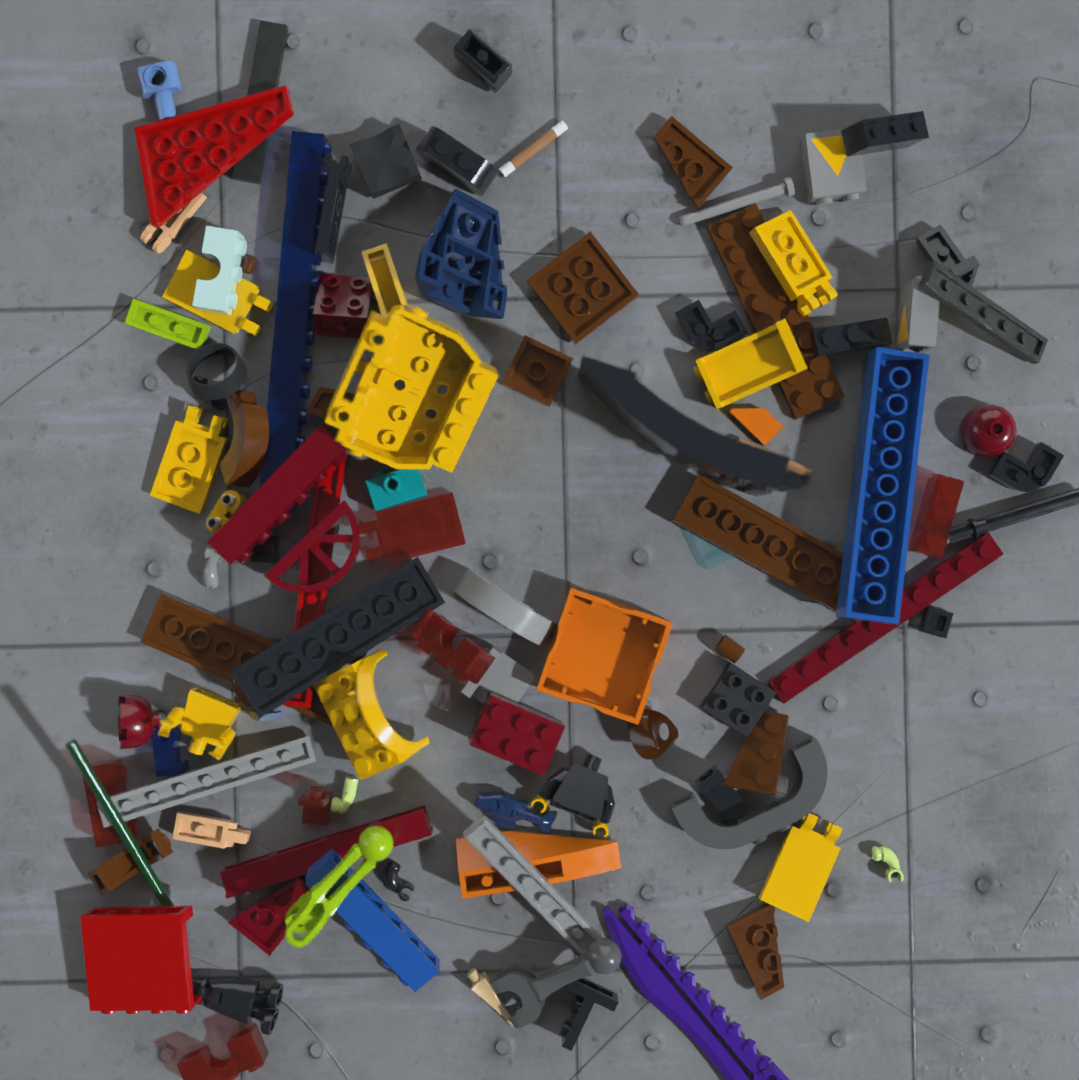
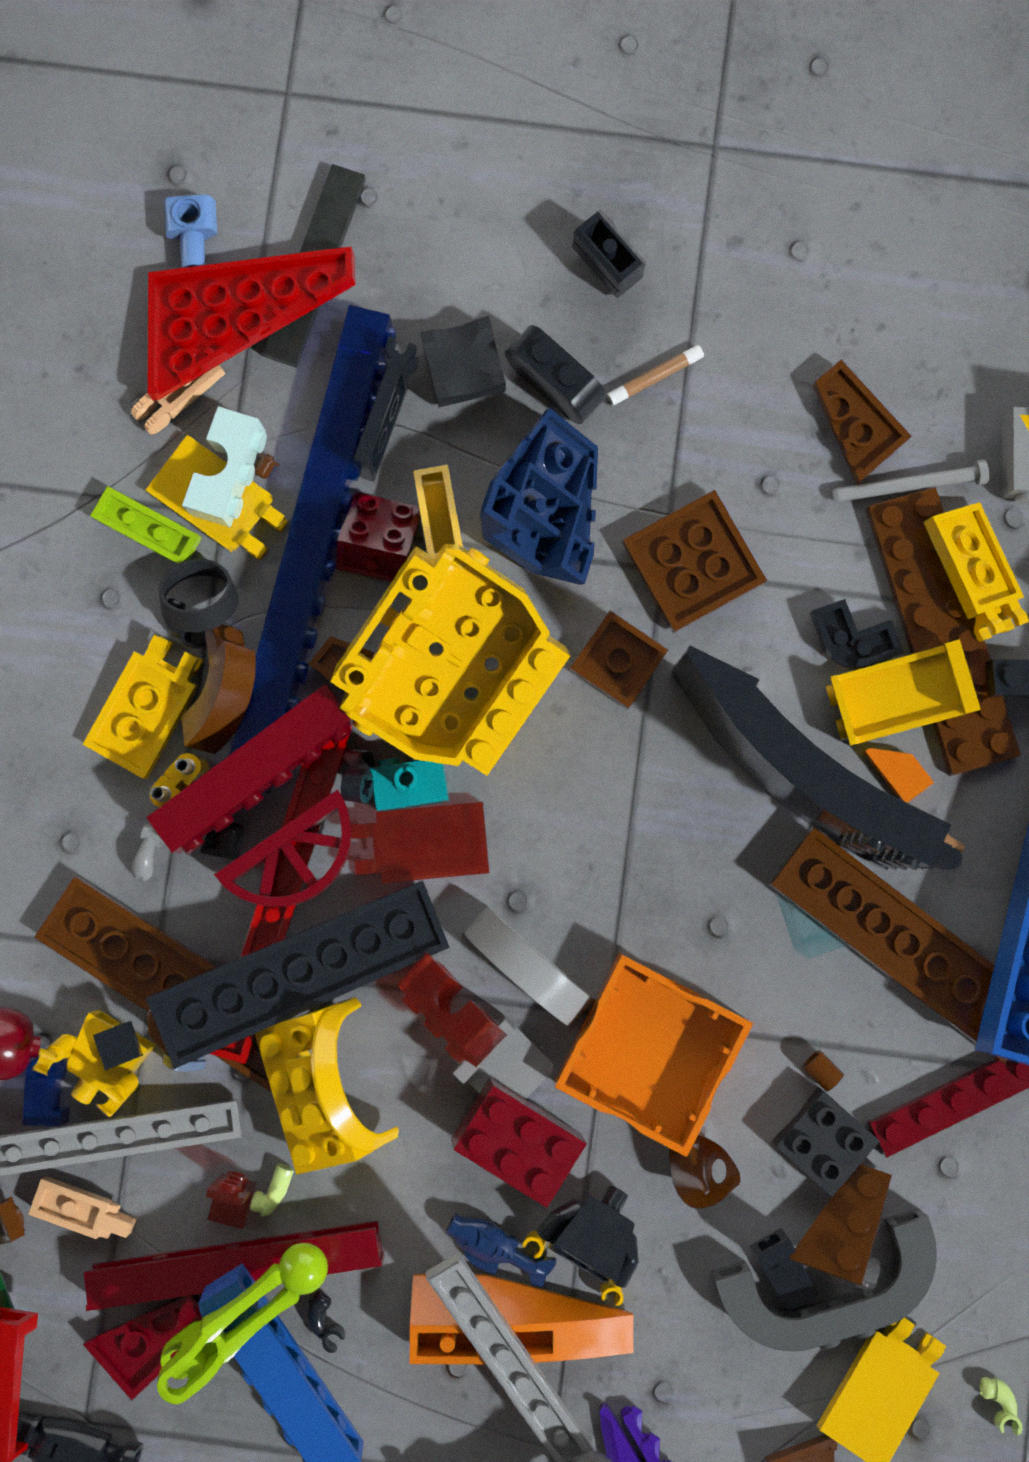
camera: 15 degrees right, 5 degrees down
none -> black tile [93,1021,143,1070]
none -> black piece [340,748,374,804]

